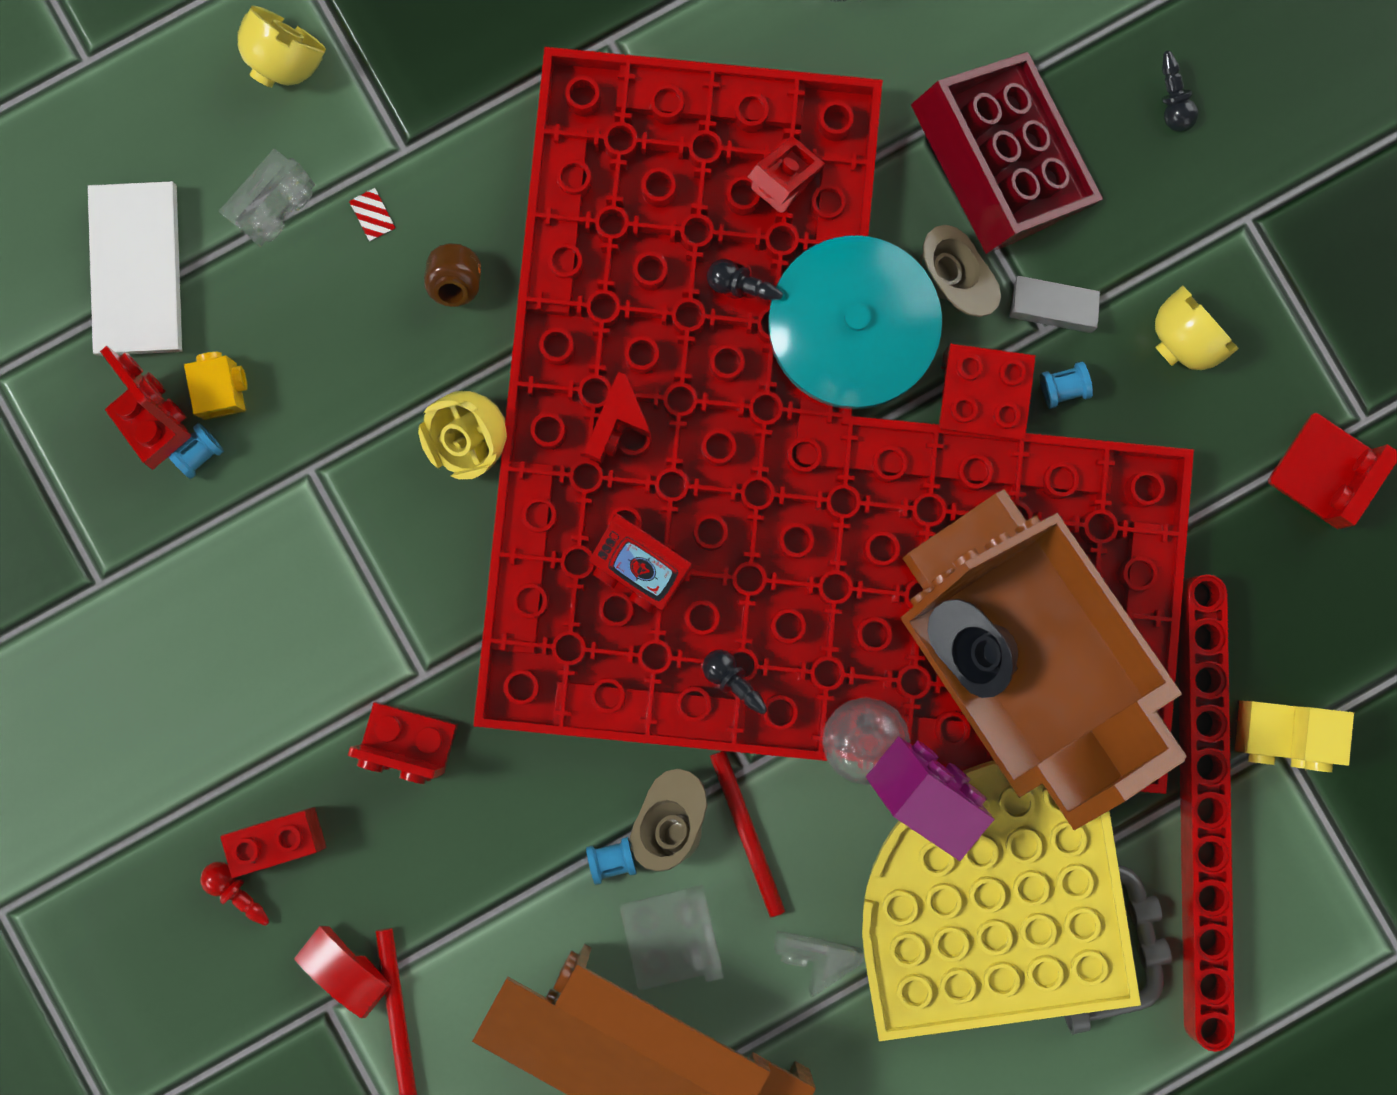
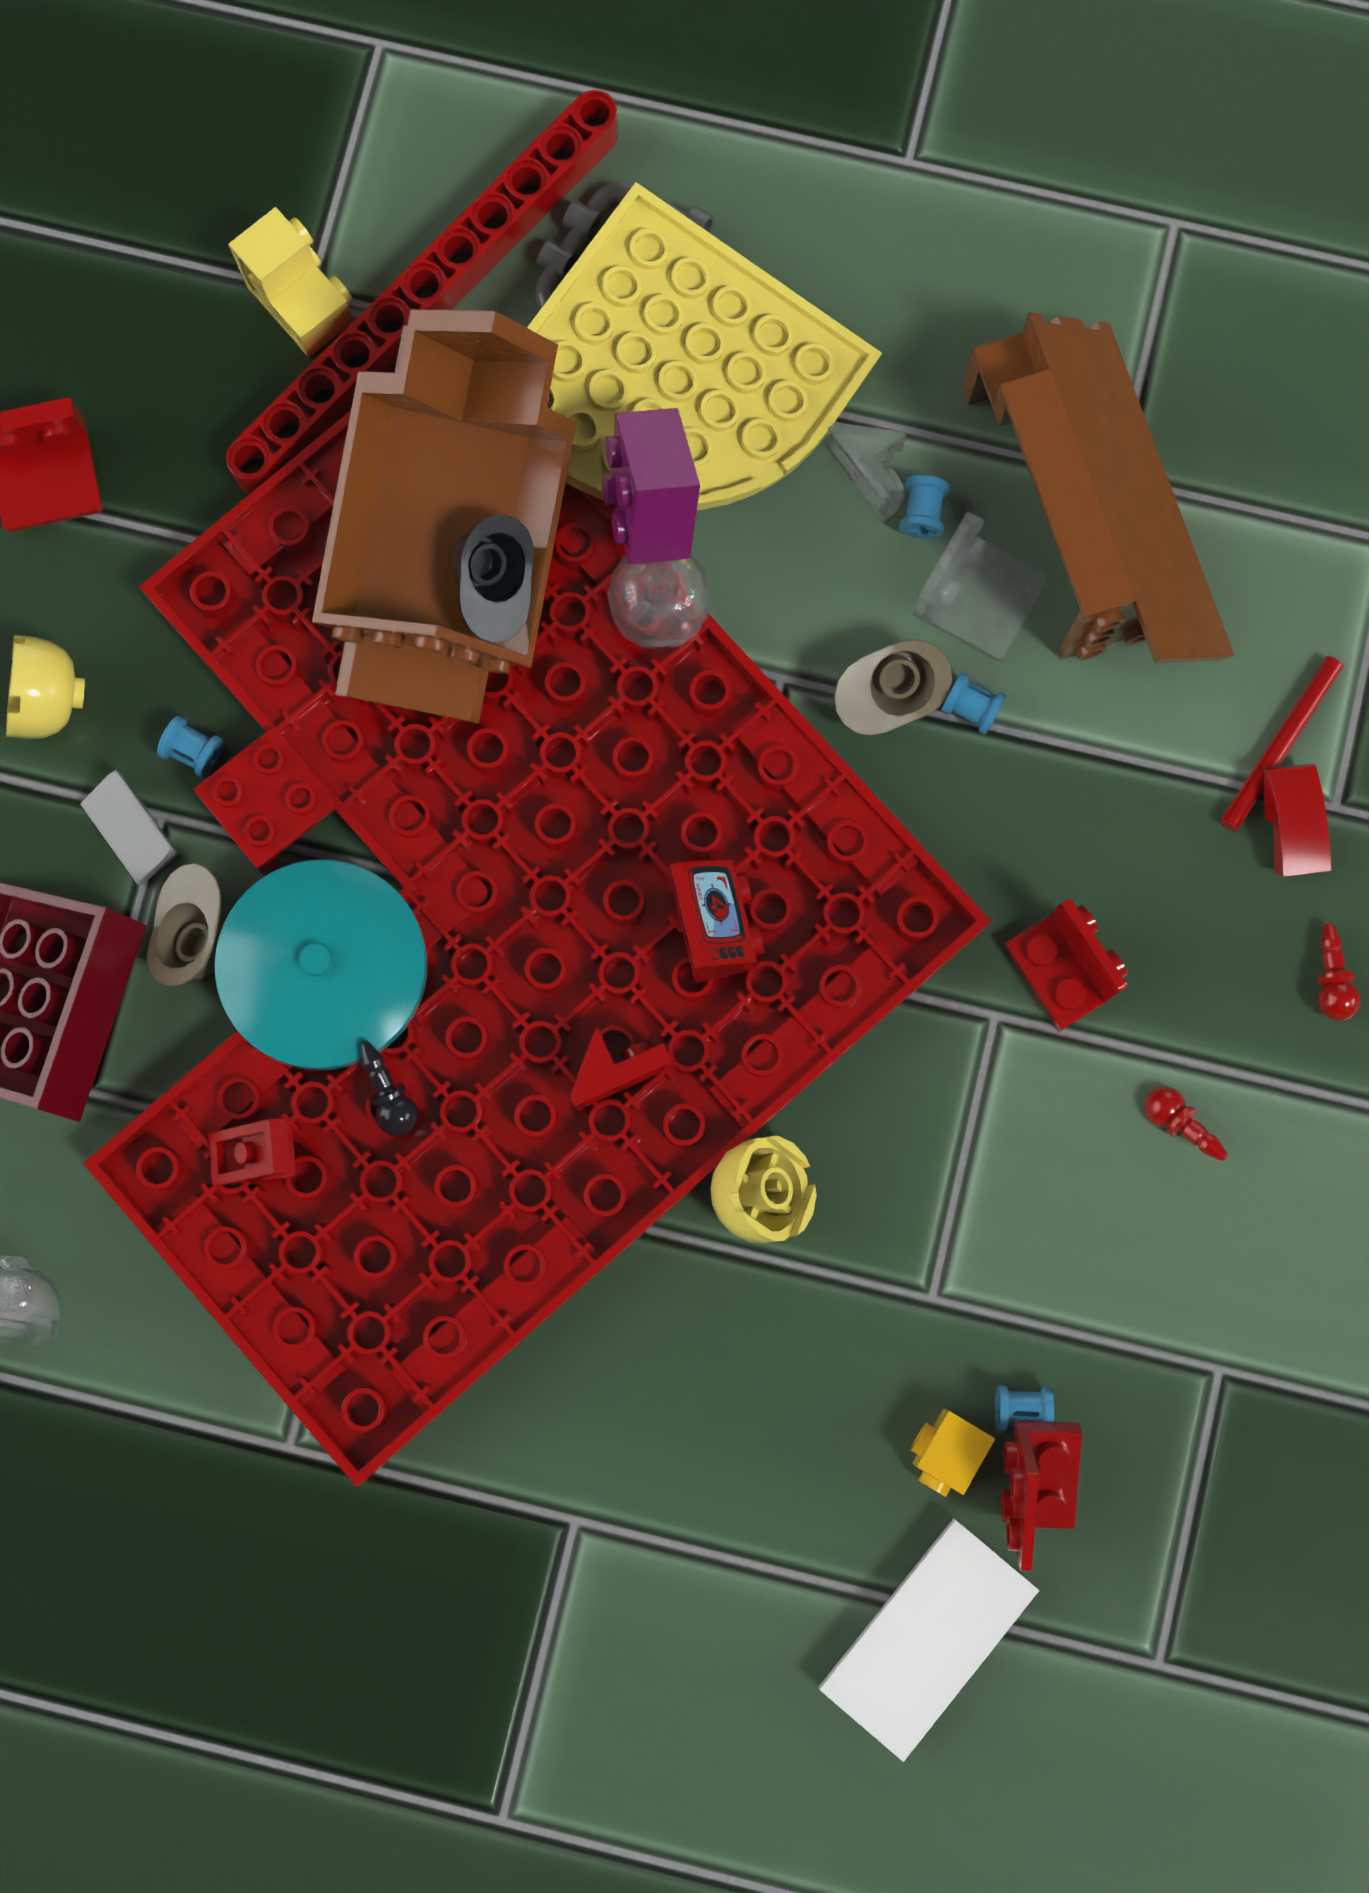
camera: 130 degrees left, 5 degrees down
clear bracket [219,148,315,247] -> none
red brick [220,807,327,878] -> none
light yellow cylinder [238,5,326,88] -> none
sticker [349,188,395,241] -> none
reddish brown head [424,243,481,307] -> none
black bar [702,650,767,714] -> none
red bar [710,751,786,918] -> none
none -> dark azure bush [899,475,950,539]
none -> red bar [1144,1086,1228,1161]

